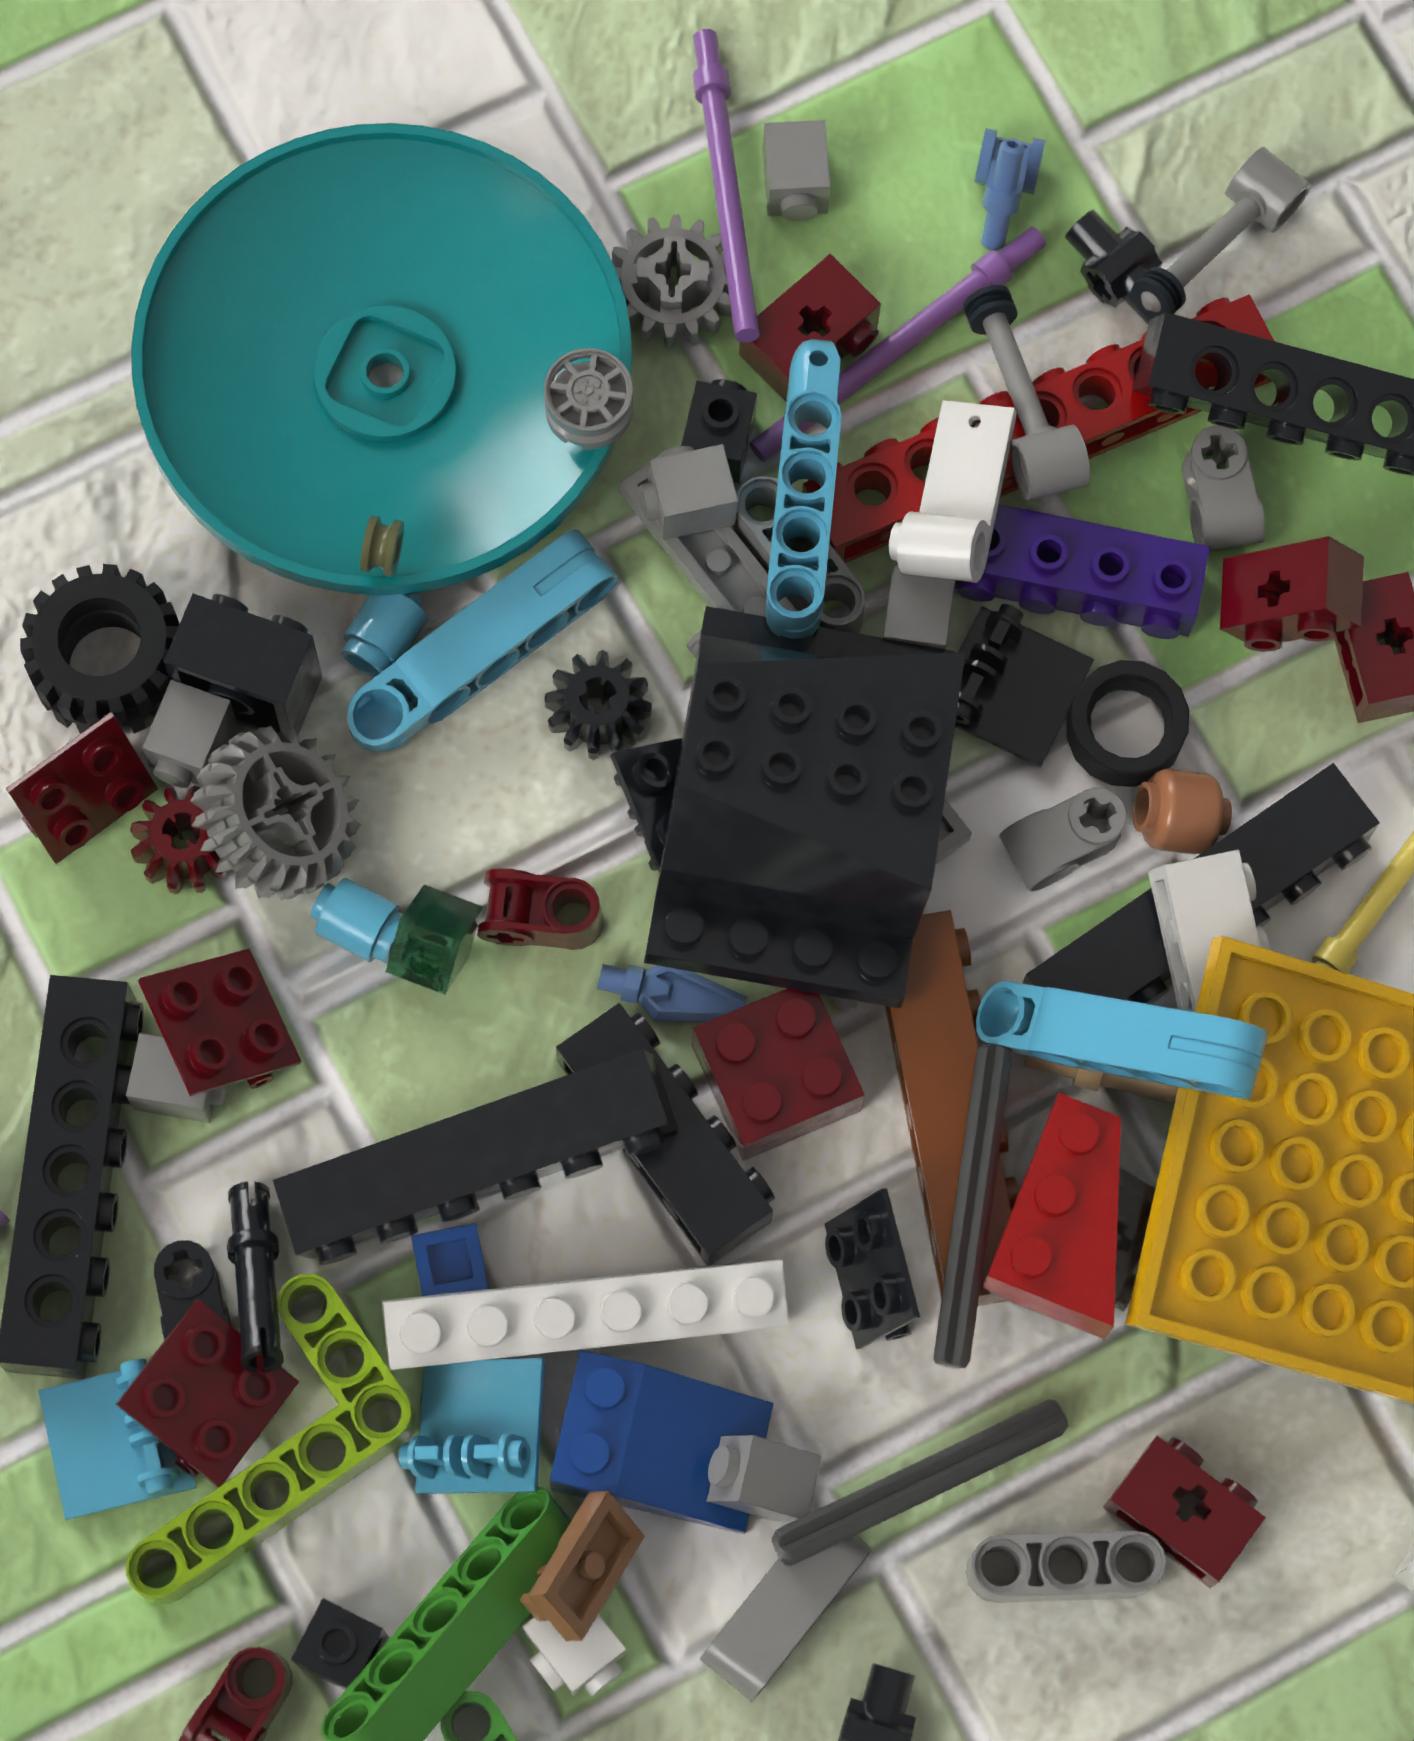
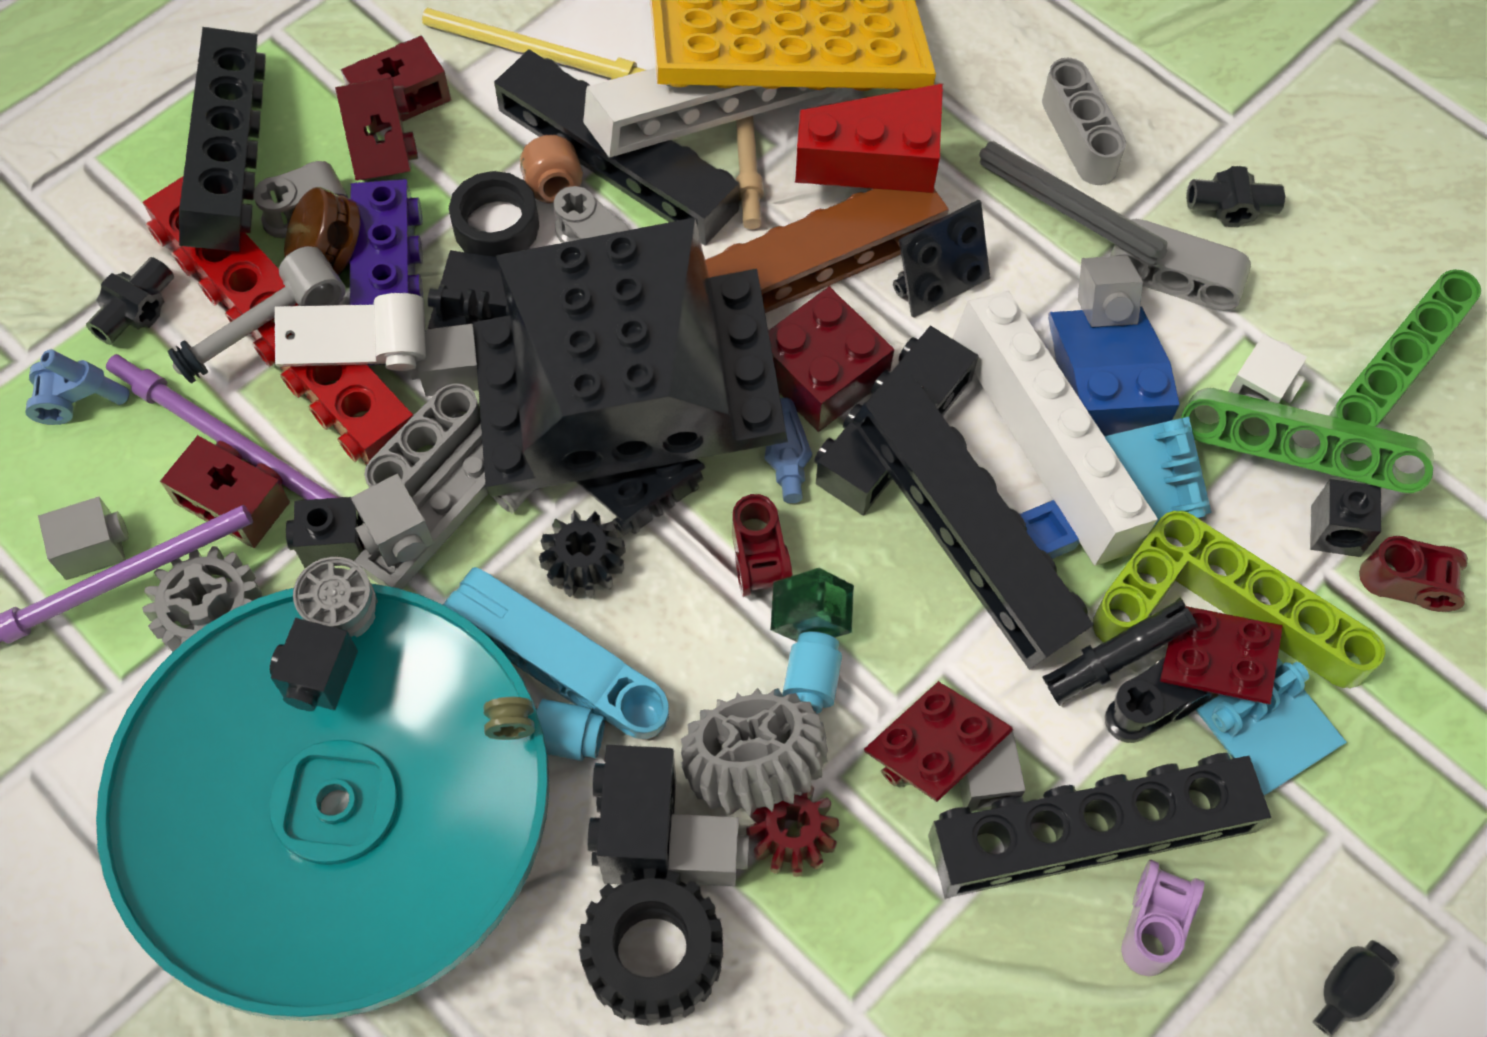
camera: 105 degrees left, 10 degrees down
dark red hinge [5,712,158,864] -> none
medium nougat plate [520,1491,645,1641] -> none
medium azure piece [765,339,842,639] -> none
dark grey axle [933,1044,1013,1368] -> none
medium azure piece [976,981,1268,1099] -> none
dark red brick [1103,1436,1266,1588] -> none
light grey piece [1131,147,1311,319] -> none
none -> black brick [270,618,358,712]
none -> reddish brown head [284,187,361,276]

